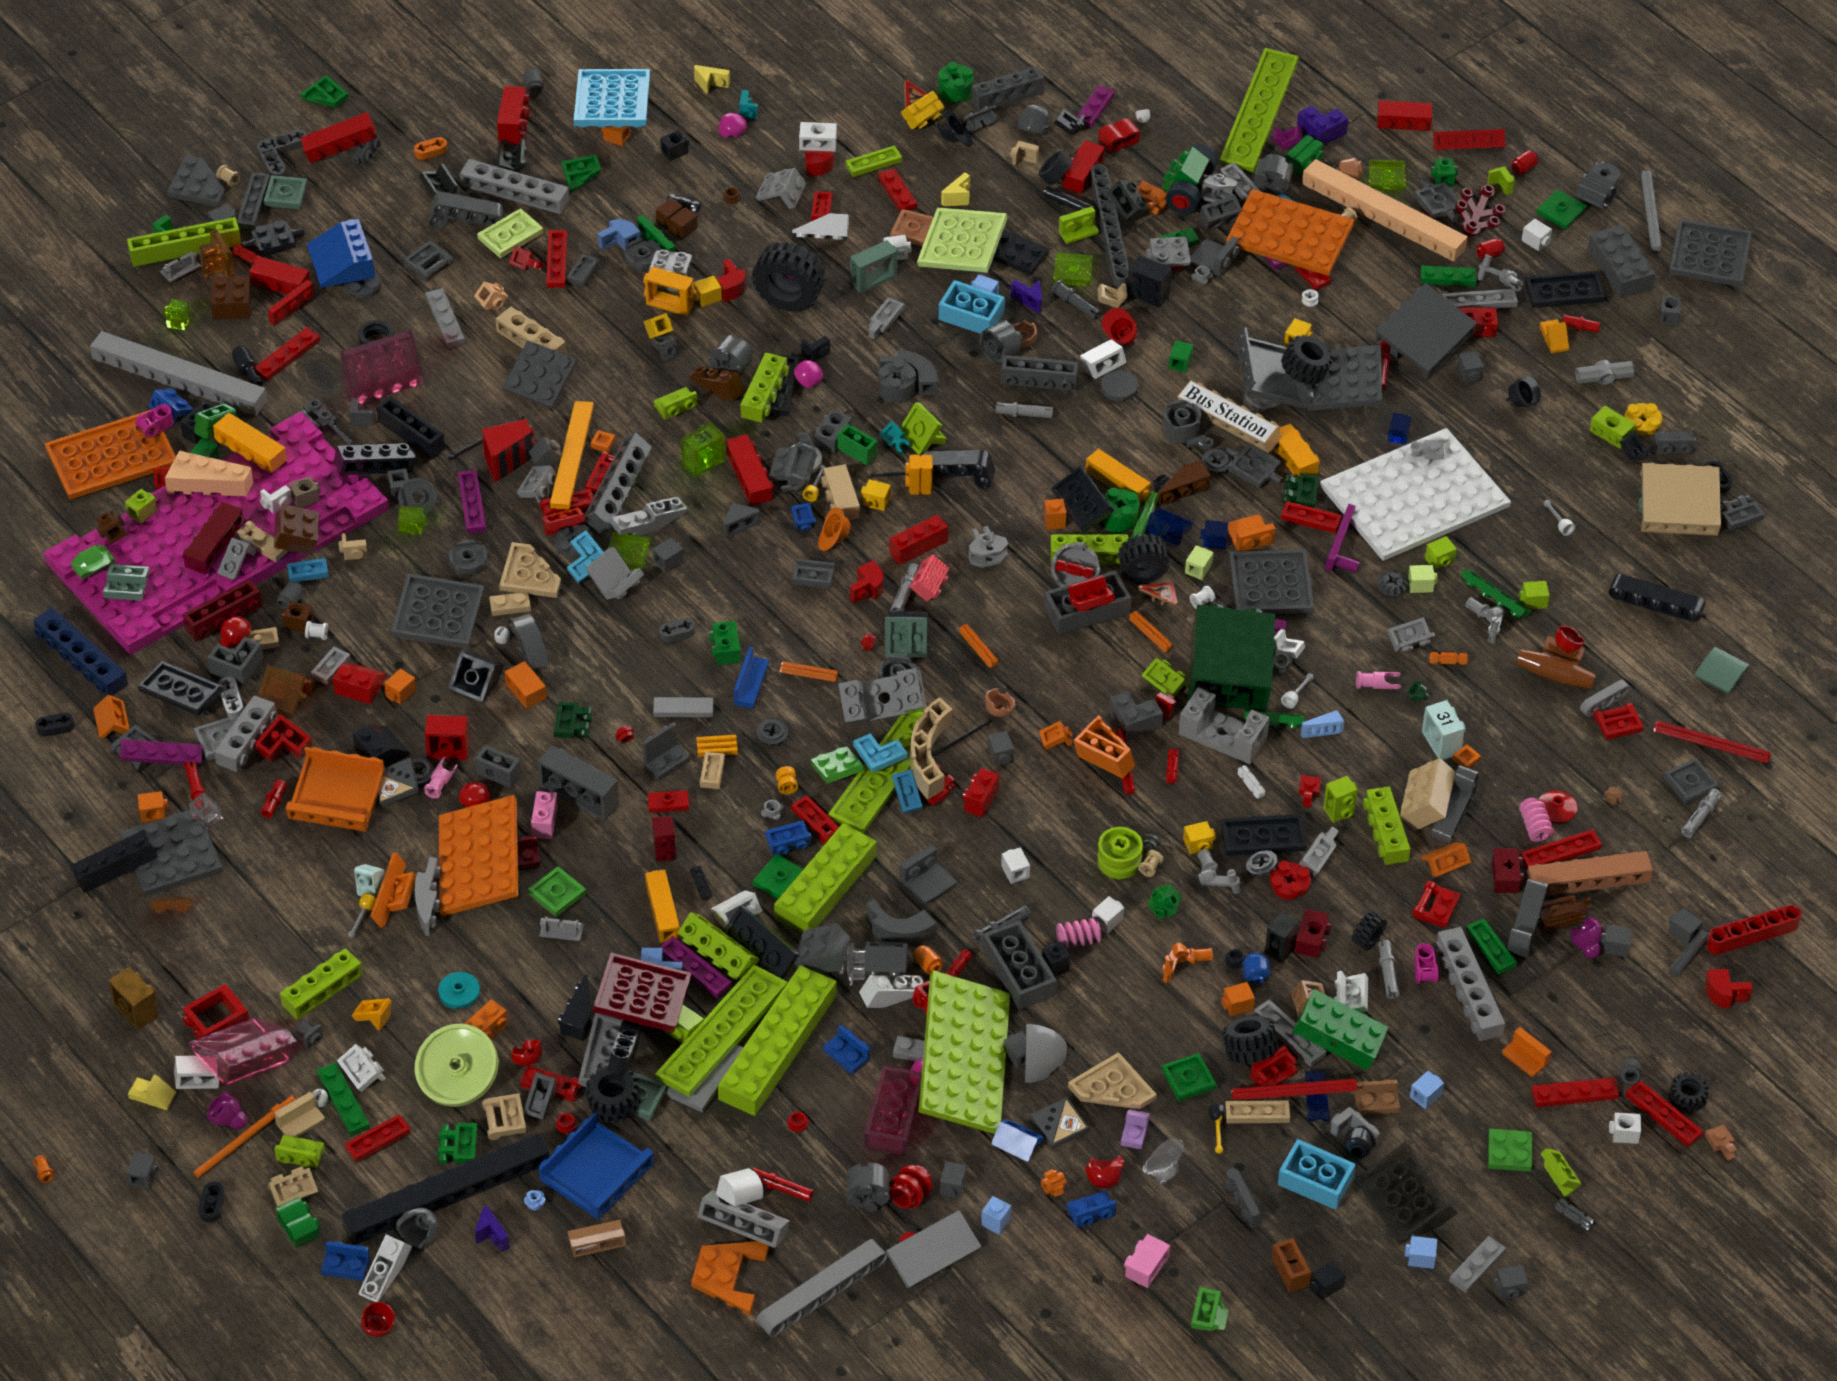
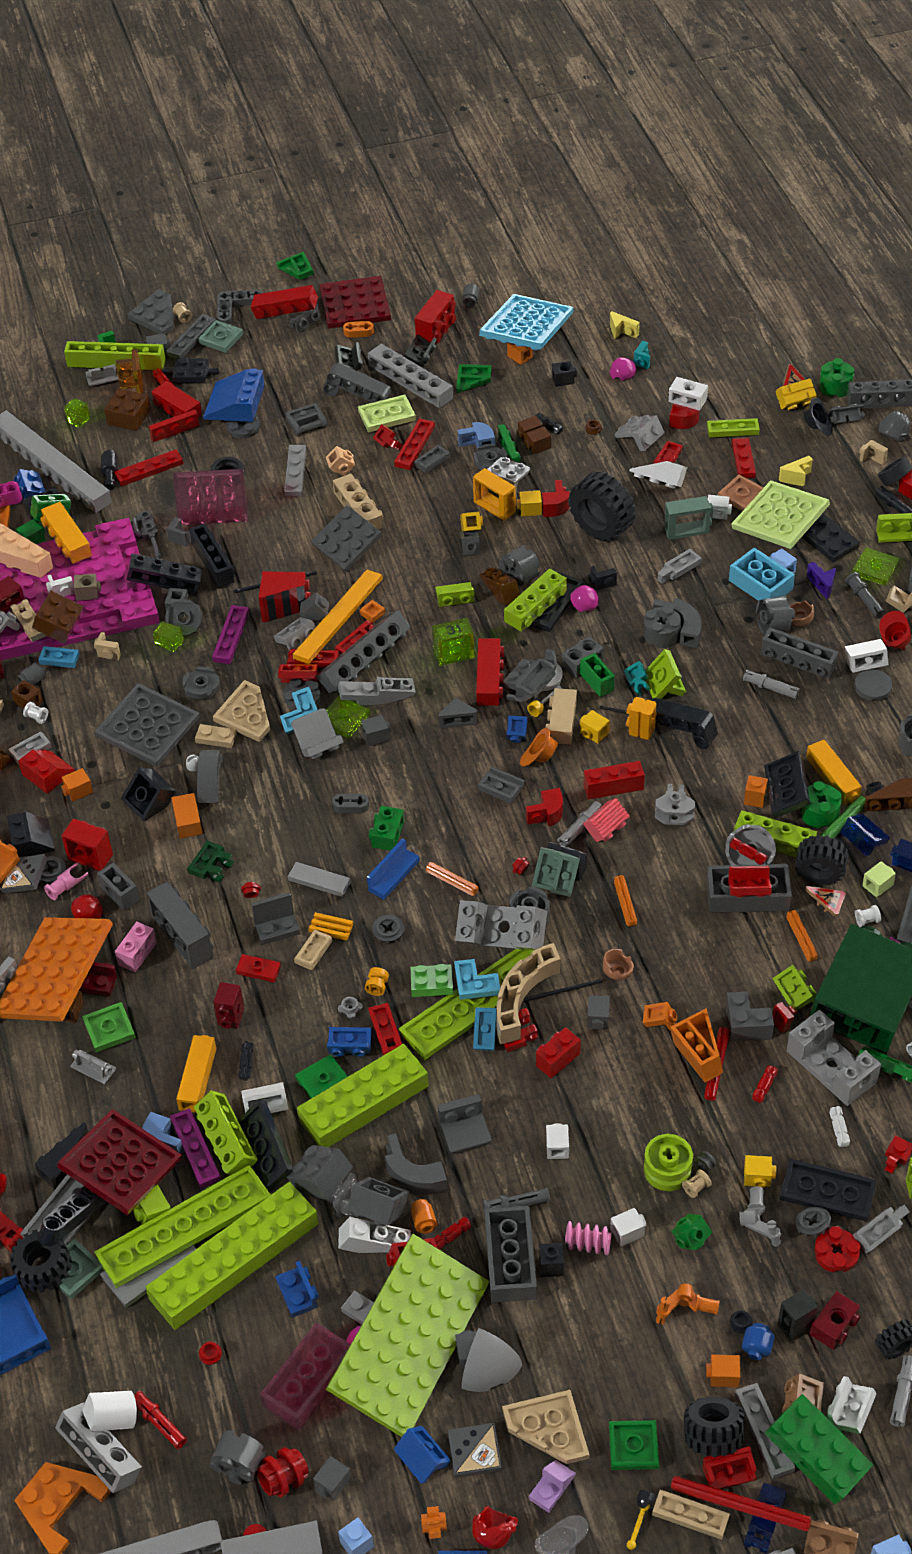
camera: 25 degrees right, 0 degrees up
none -> dark red plate [319,276,391,329]

